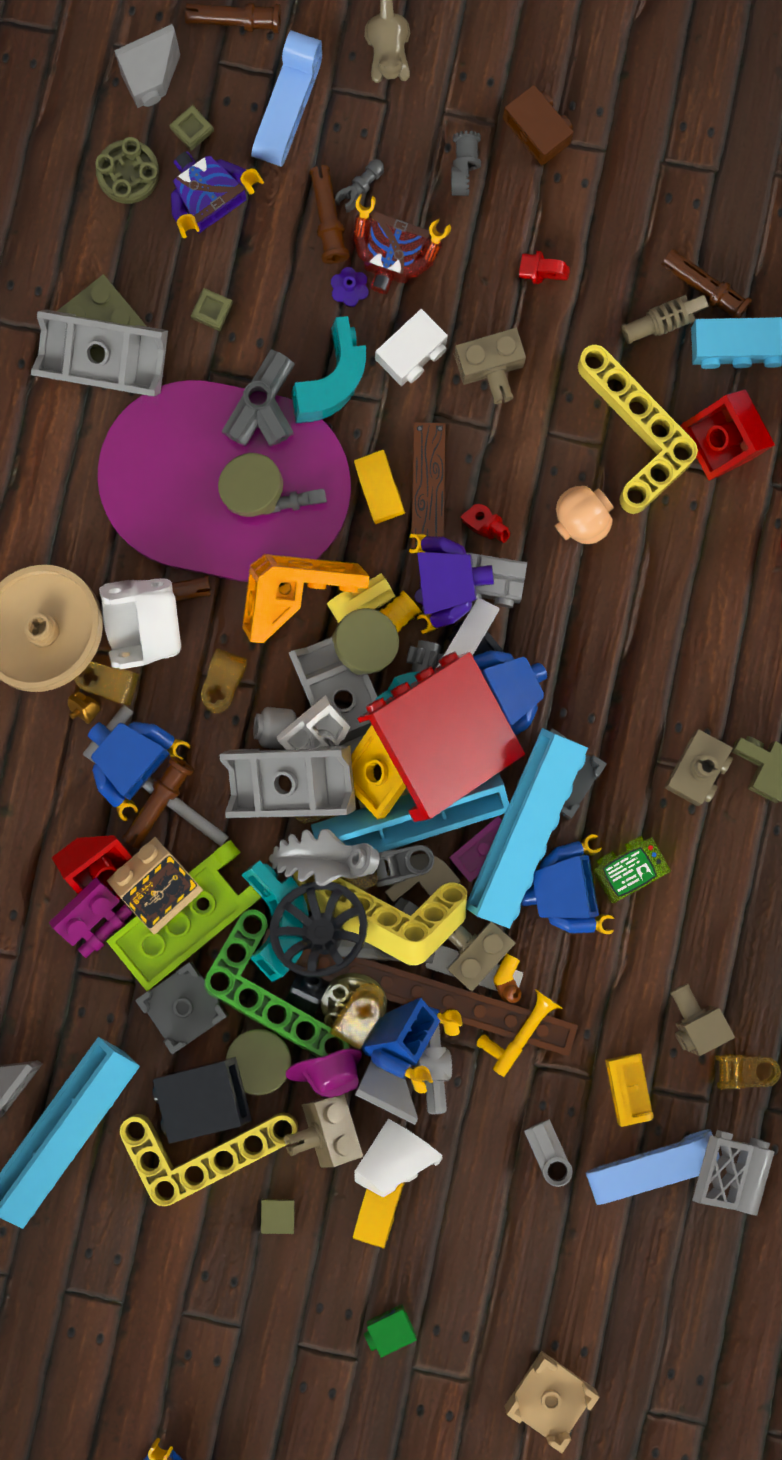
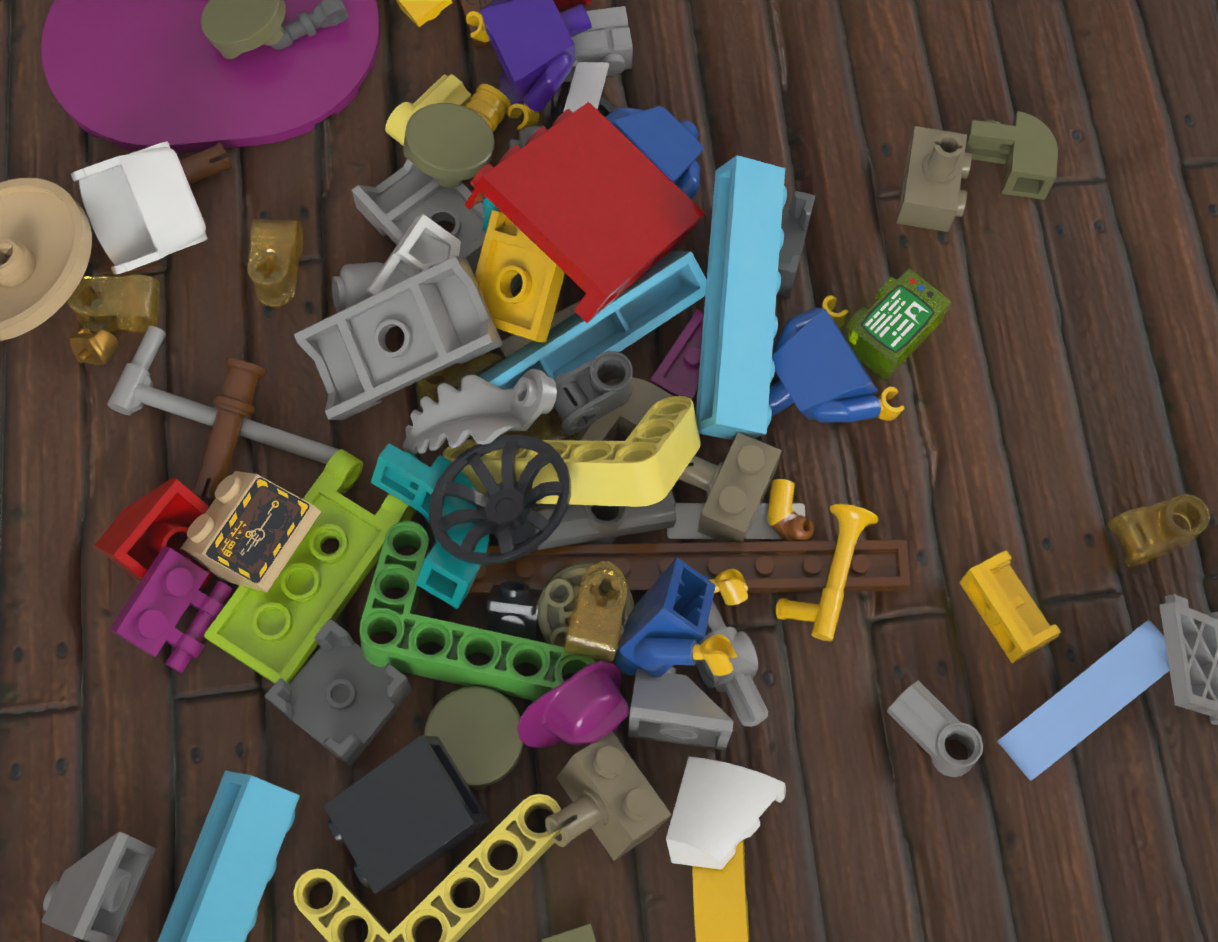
camera: 15 degrees left, 15 degrees down
blue torso [88,722,190,821] -> none
light orange bracket [242,554,370,643] -> none
dark tan brick [670,983,735,1056] -> none

